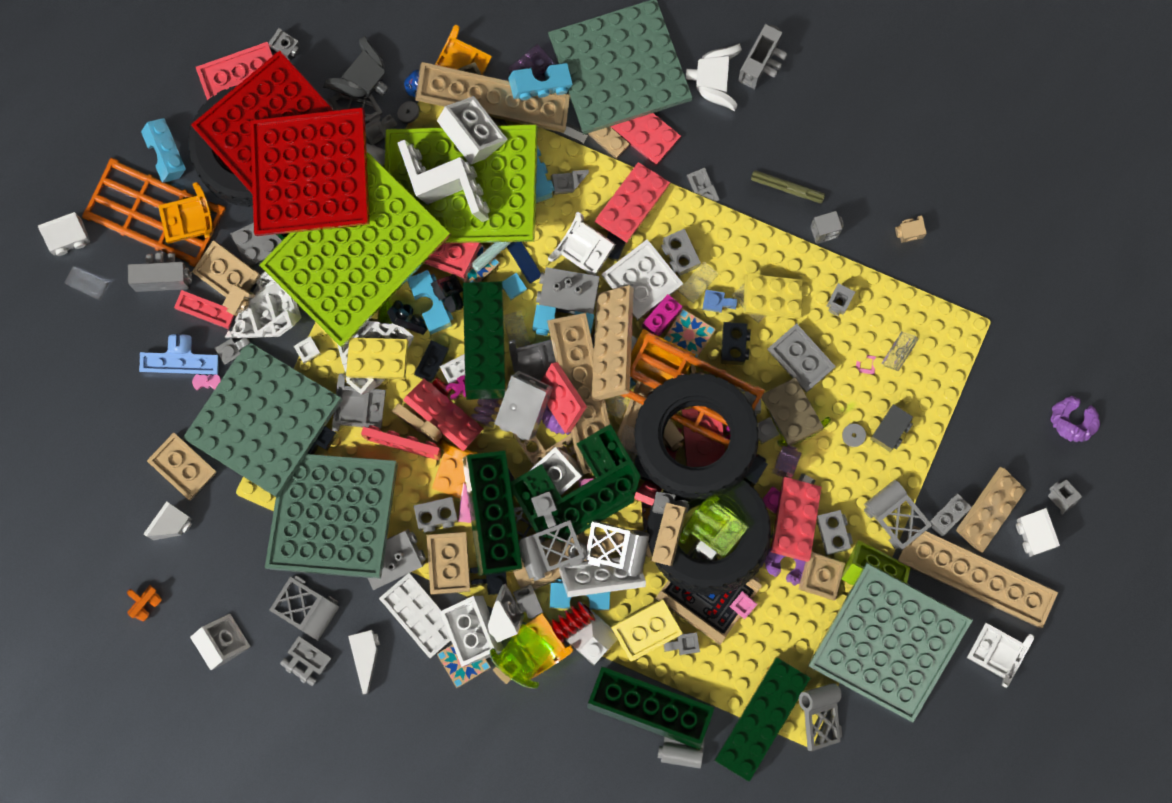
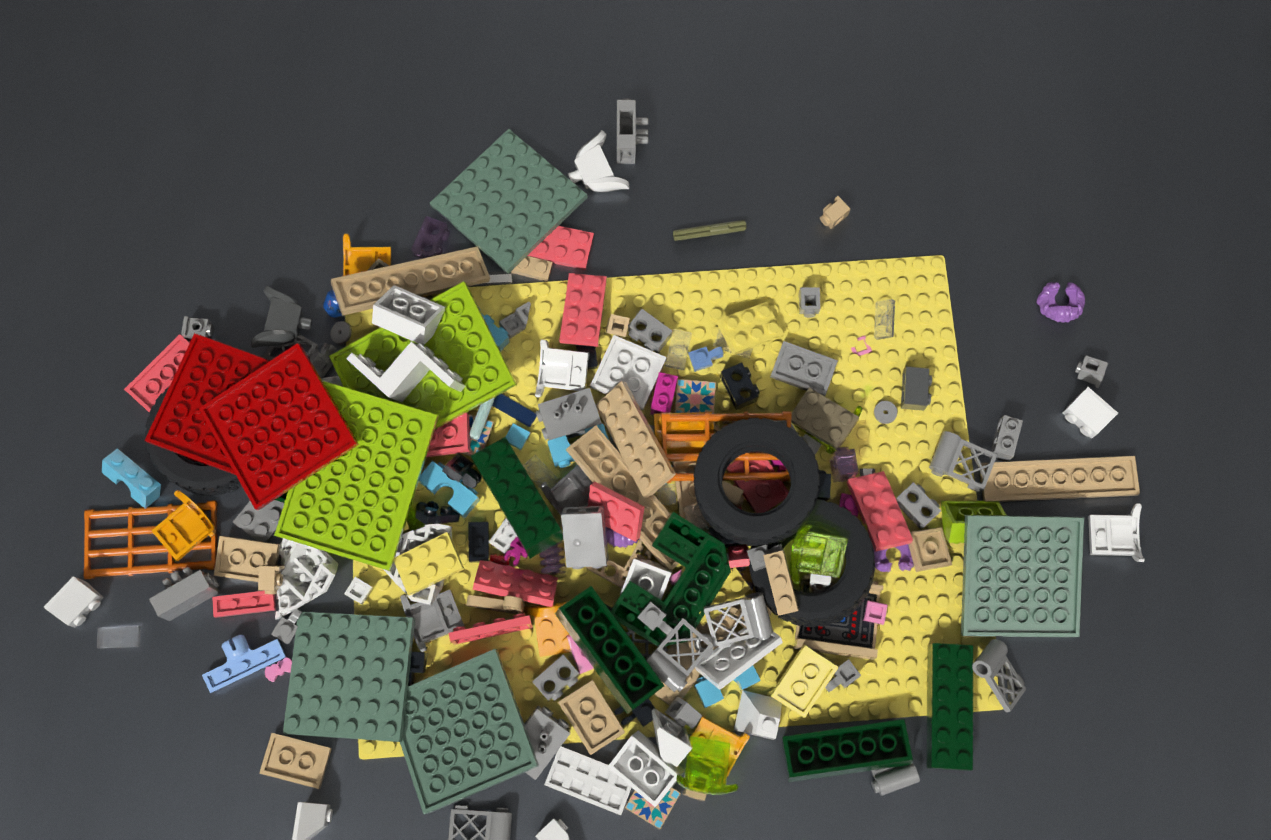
camera: 30 degrees left, 5 degrees down
medium azure arch [508,63,573,100] -> none
red piece [552,601,596,642] -> none
light grey slope [686,167,719,201] -> none
light grey brick [810,211,844,244] -> none
tan plate [956,467,1026,553] -> none
none -> tan brick [605,314,630,337]

